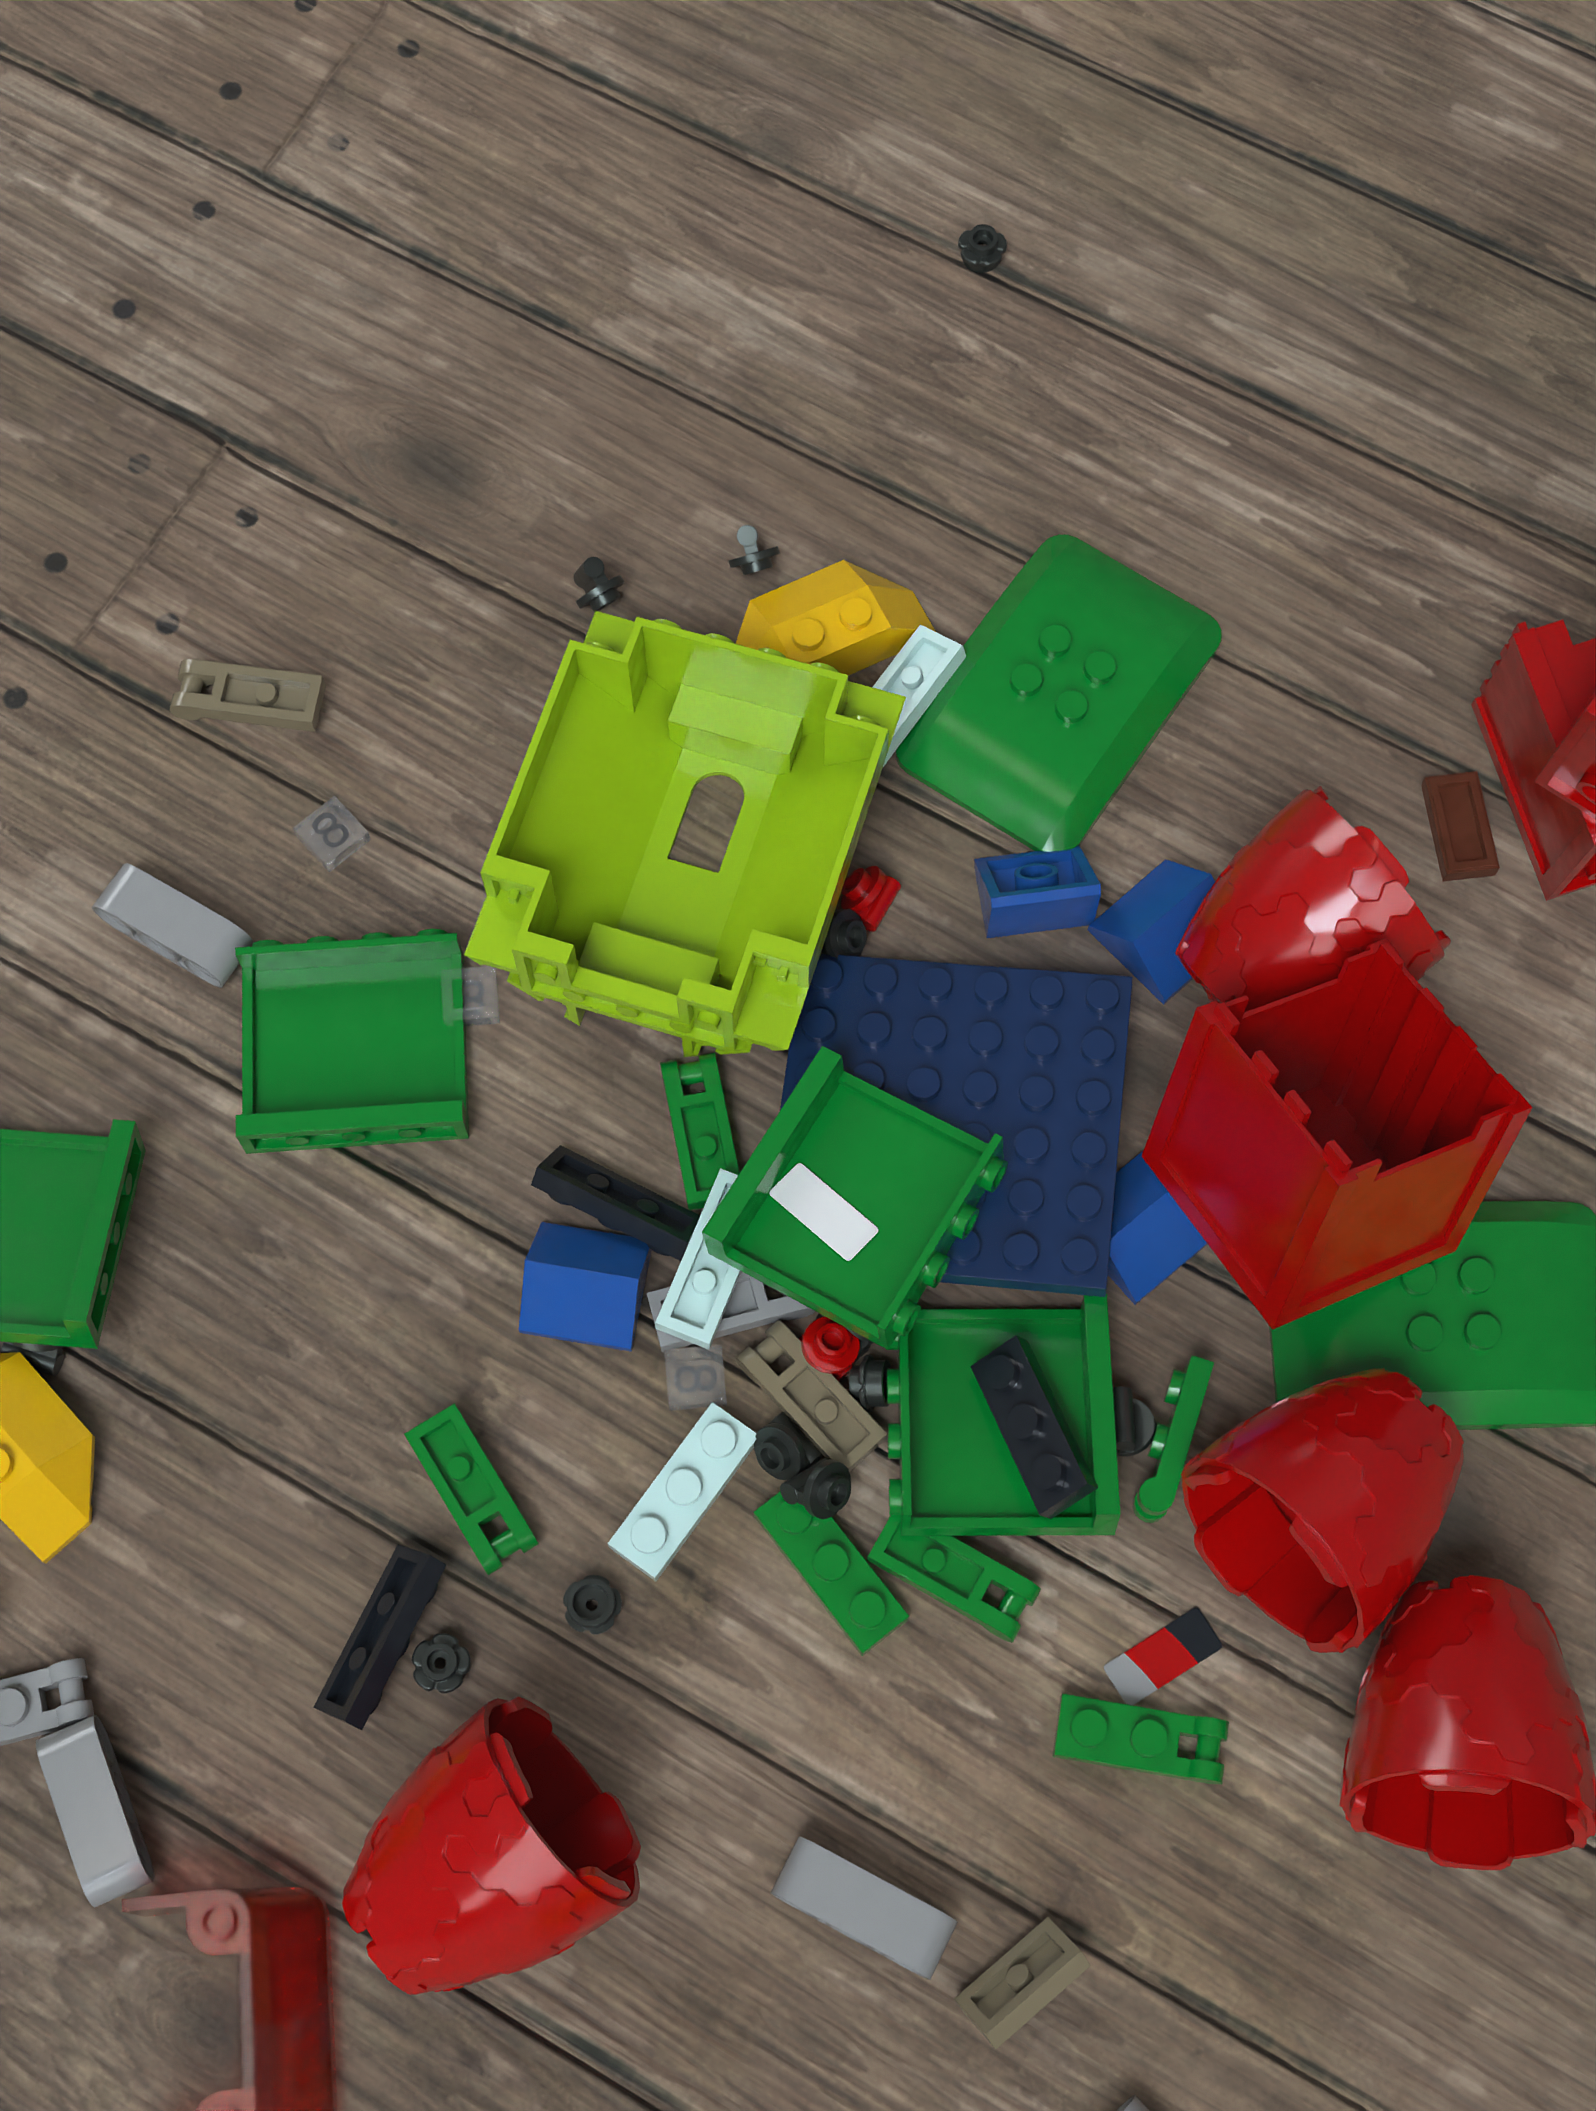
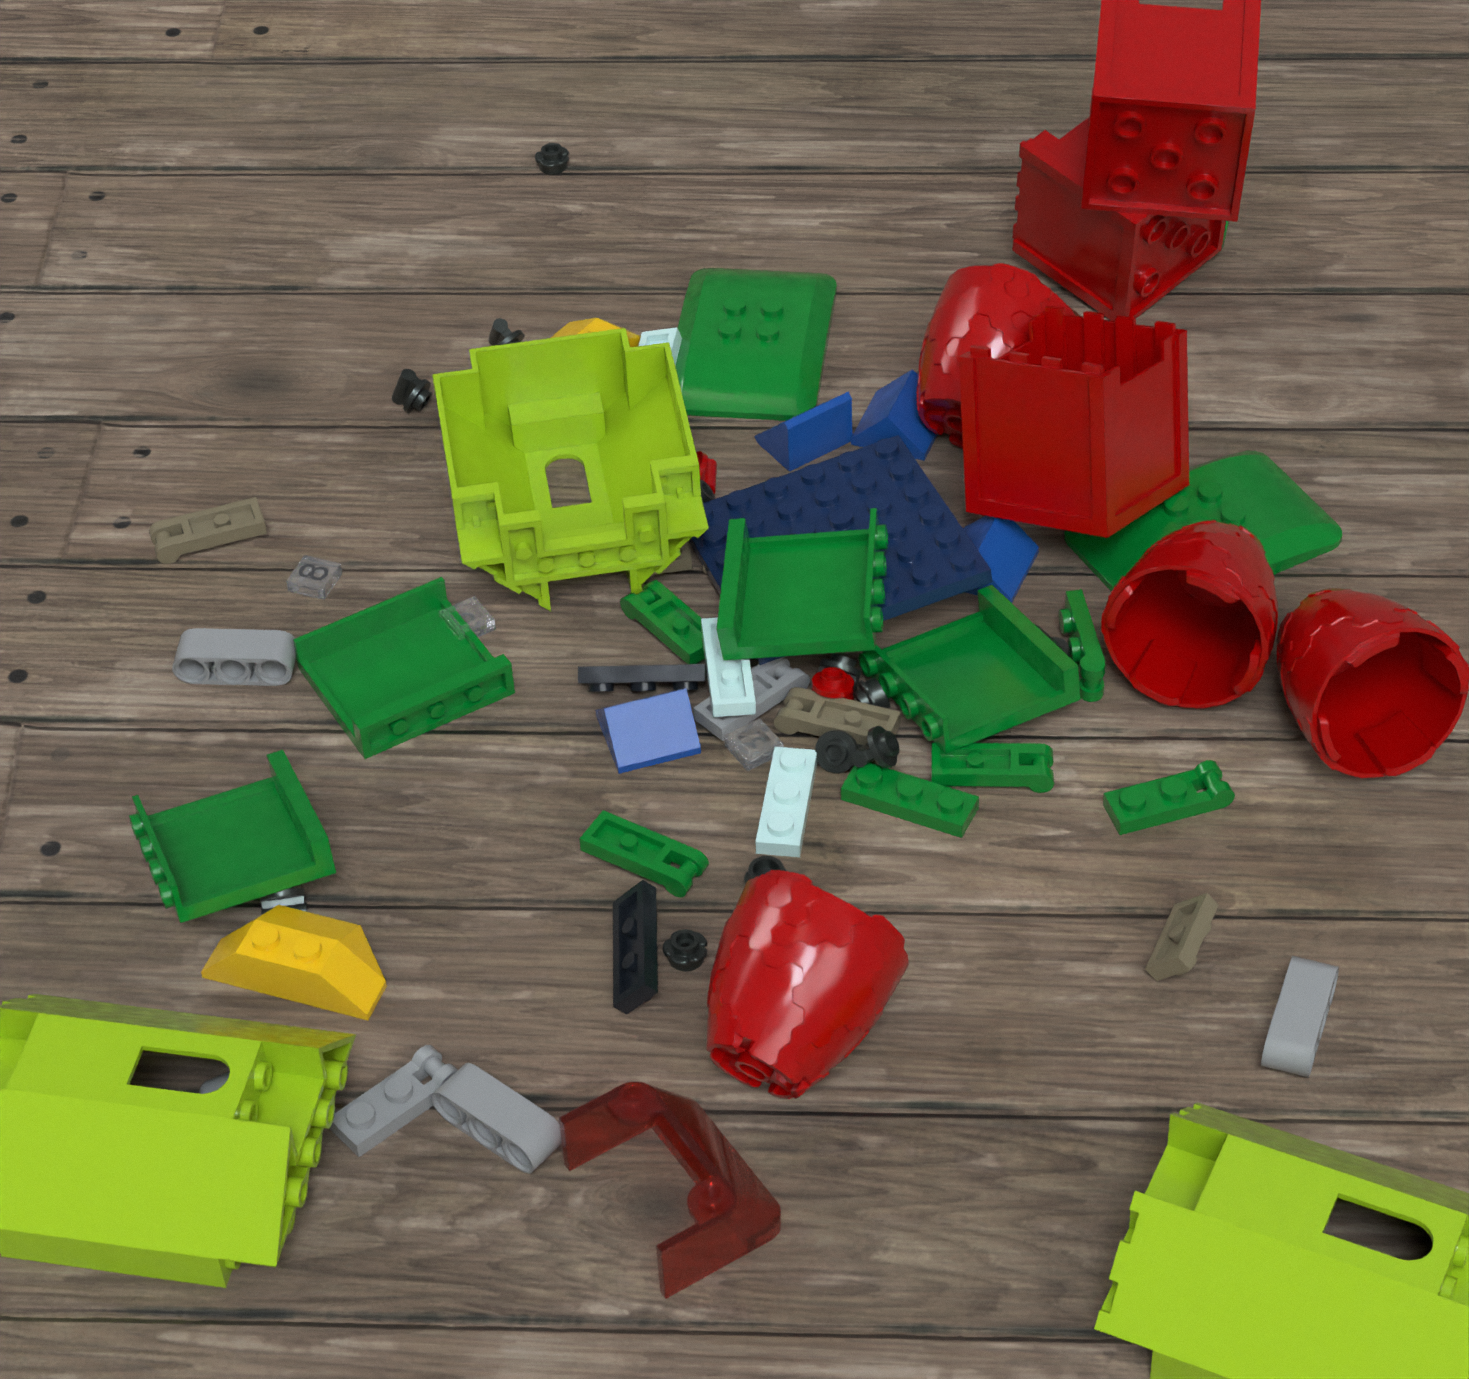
camera: 25 degrees left, 25 degrees down
white sticker [769,1163,878,1261] -> none
light grey beam [770,1836,958,1980] -> none
black plate [970,1335,1098,1519] -> none
sticker [1104,1608,1222,1705] -> none

